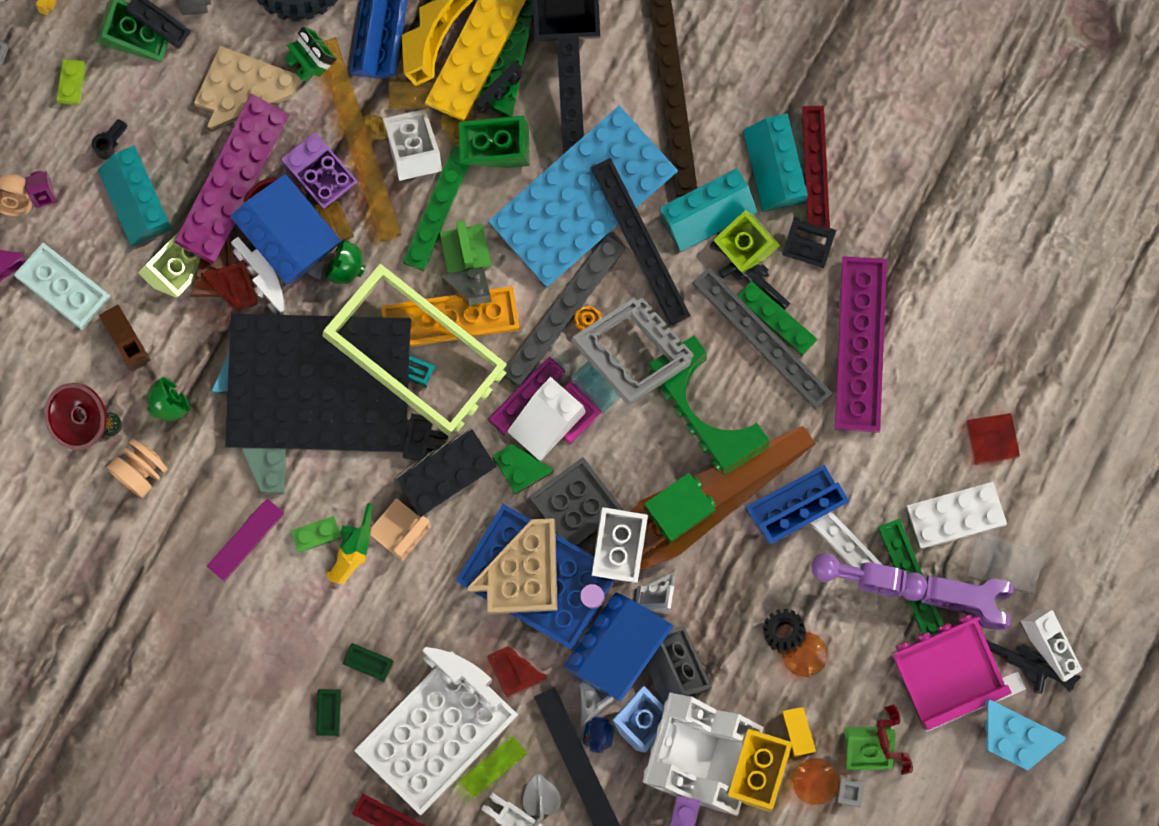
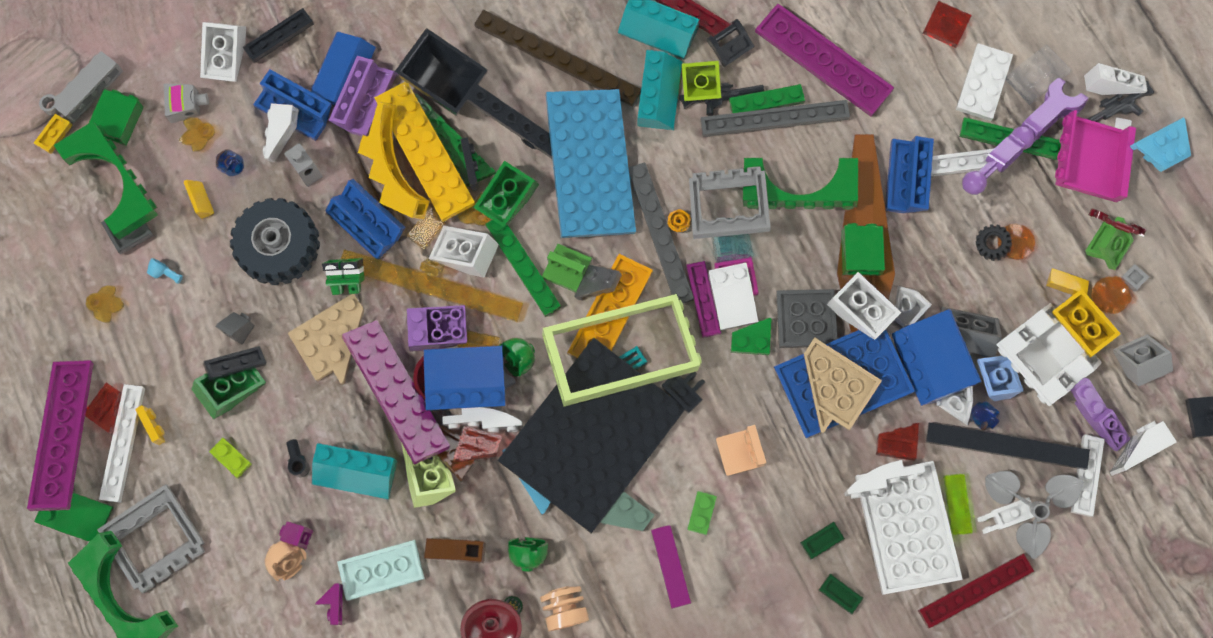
camera: 50 degrees left, 0 degrees up
animal [327,503,373,585] -> none
black brick [393,428,497,517] -> none
lavender tile [581,584,604,609] -> none
black tile [590,158,691,327] -> none

